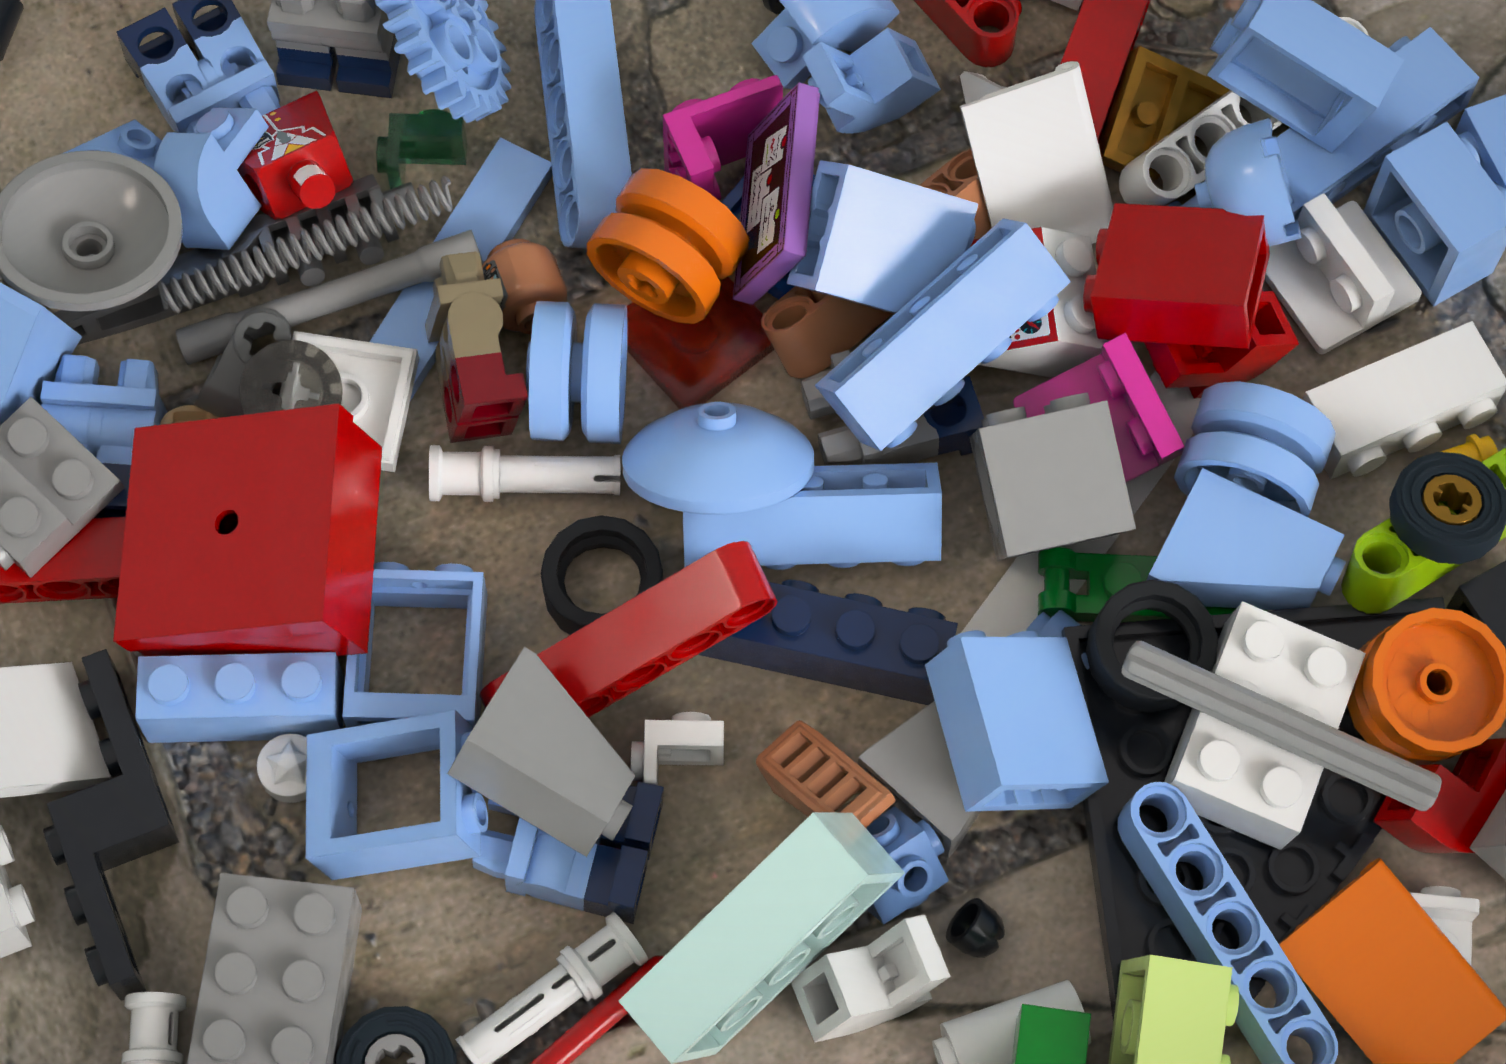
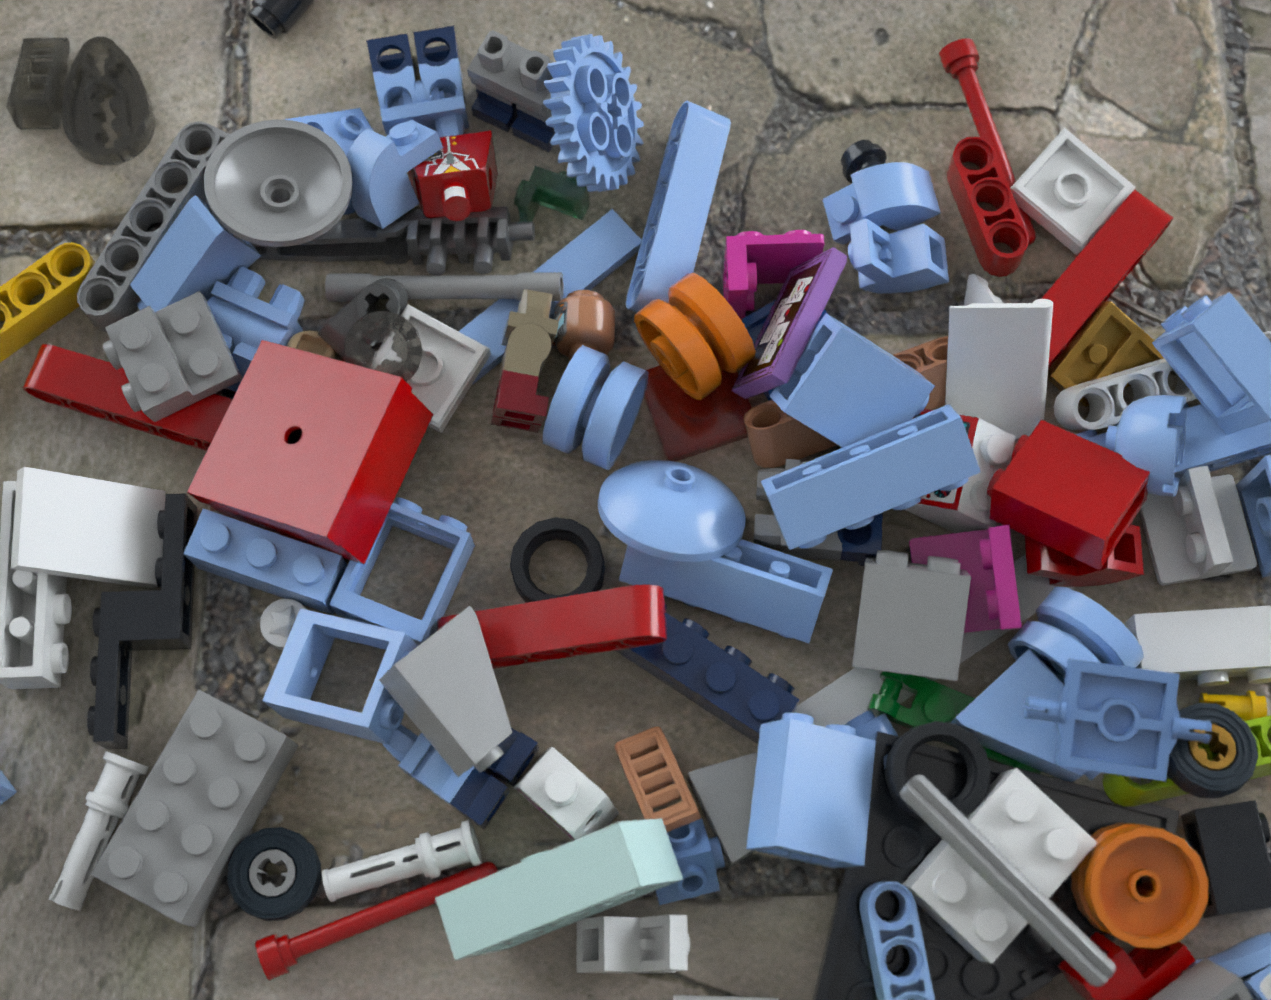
camera: 25 degrees right, 5 degrees up
light grey piece [158,175,453,313] -> none
white pin [429,445,621,502] -> none
white bracket [631,712,724,785] -> none
black hinge [946,898,1005,958] -> none
none -> white torso [513,747,619,841]
none -> medium blue plate [1024,659,1212,781]

